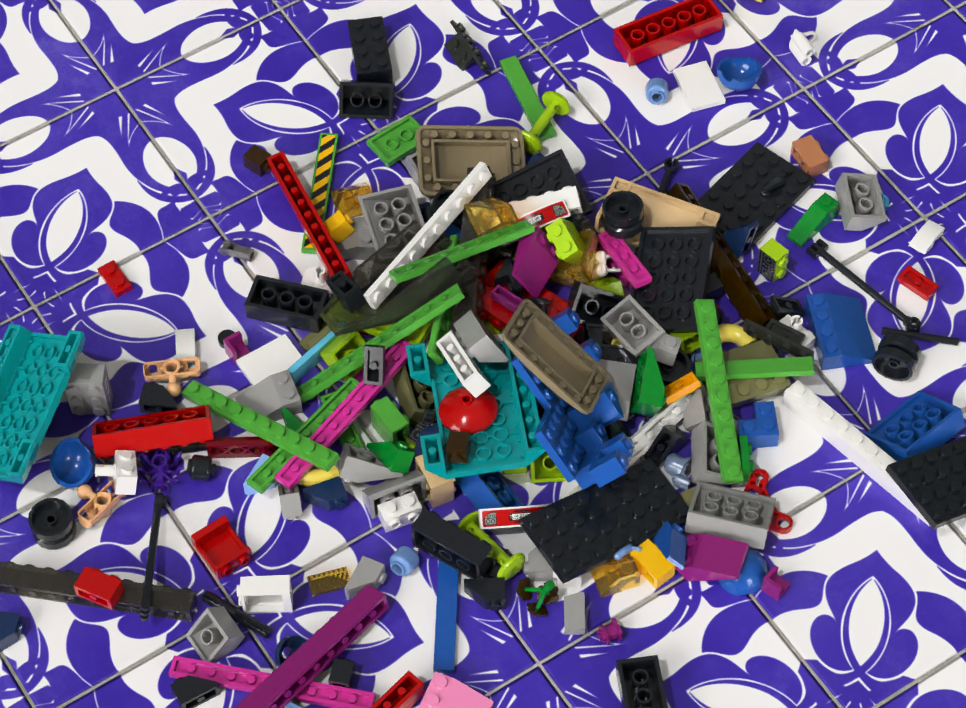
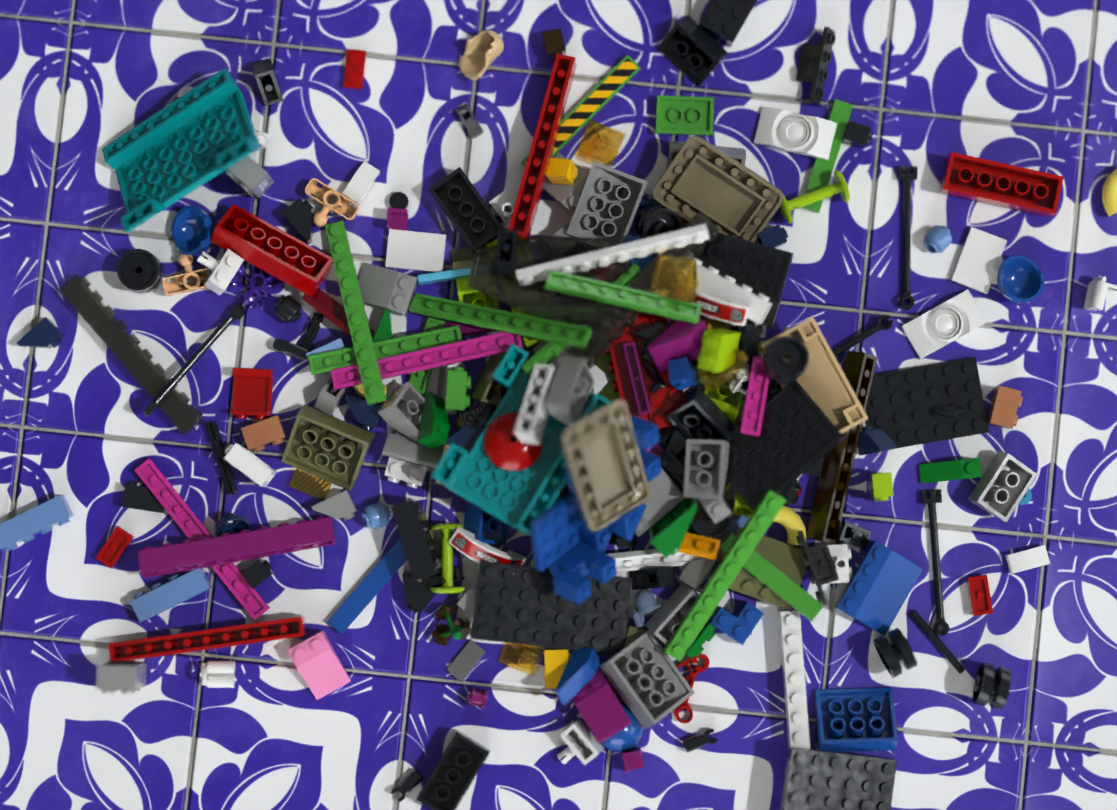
camera: 30 degrees right, 30 degrees up
red brick [74,566,124,610] -> none
light grey slope [185,606,245,663] -> none
slope [363,344,388,386] -> none
dark brown brick [446,431,471,464] -> none
medium blue piece [614,544,641,561] -> none
none -> nougat brick [241,415,287,453]
none -> black slope [252,58,283,106]
none -> black bar [273,339,309,361]
none -> olive slope [281,404,375,491]
none -> black axle [301,312,324,349]
none -> tan piece [459,30,504,81]
none -> white brick [557,719,604,765]
none -> blue slope [668,357,707,390]
none -> black bar [682,729,718,753]
none -> white slope [754,107,837,161]
none -> black brick [842,121,873,149]
none -> black hinge [897,166,917,310]
none -> white slope [901,289,987,359]

